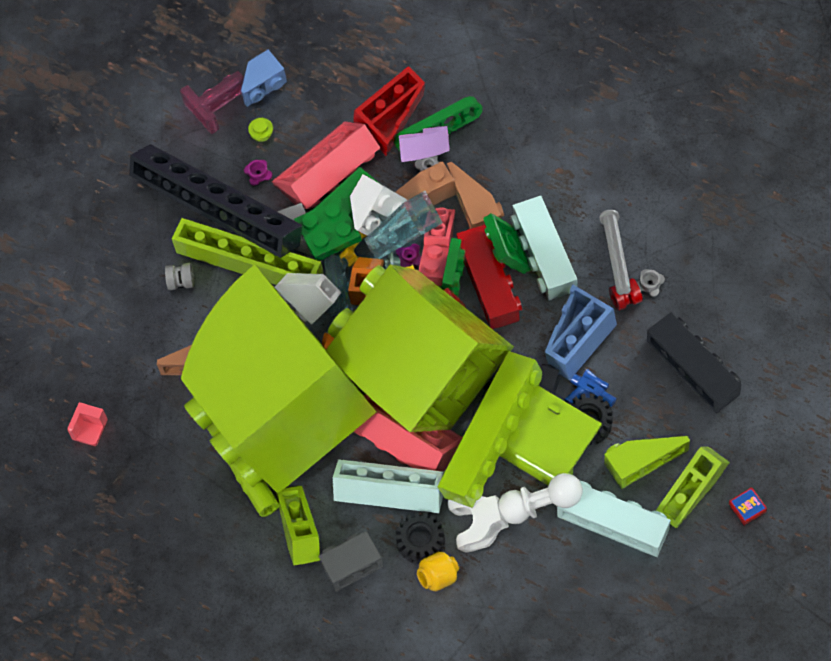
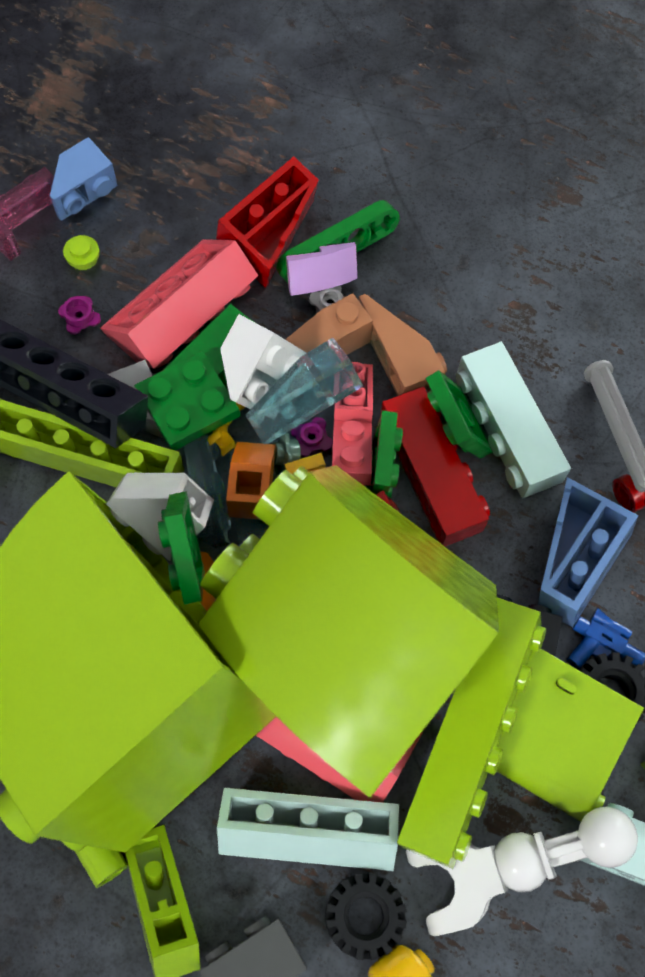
camera: 15 degrees left, 5 degrees up
none -> green plate [158,491,205,605]

